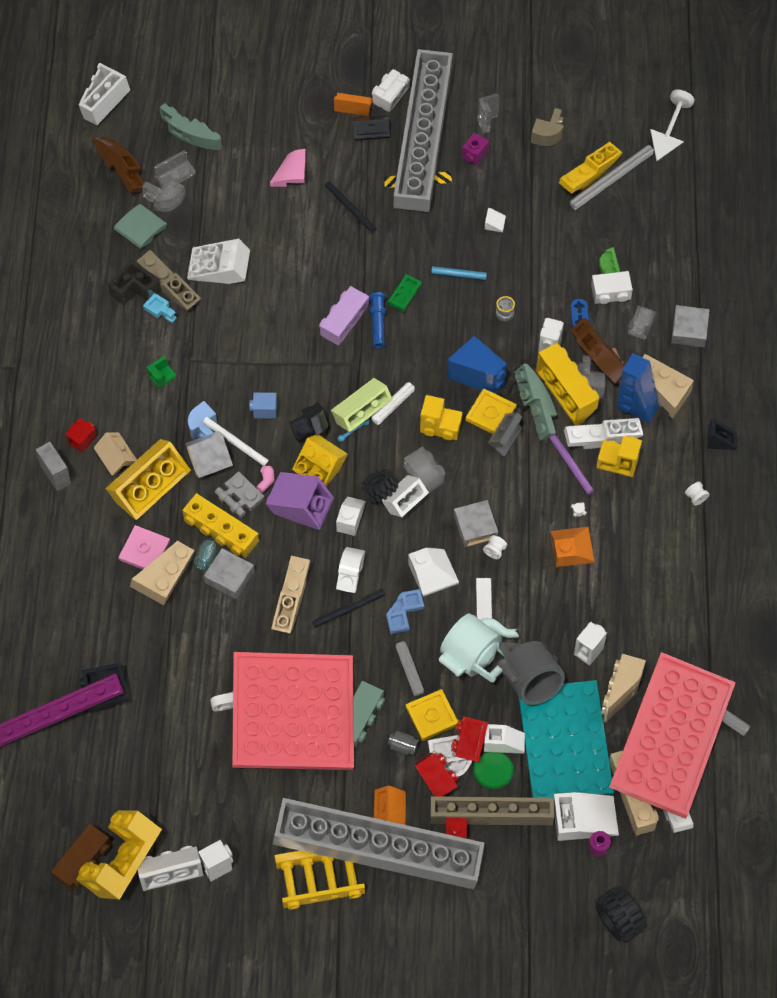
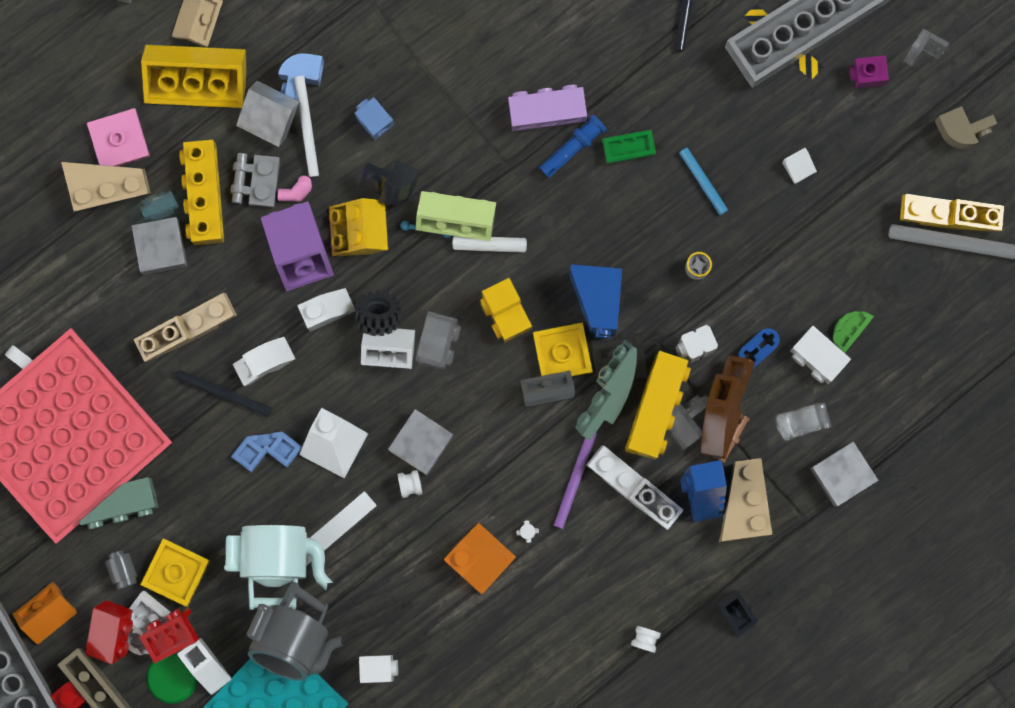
camera: 50 degrees right, 20 degrees up
light grey axle [396,641,424,696] -> none
yellow brick [596,436,642,477] -> none

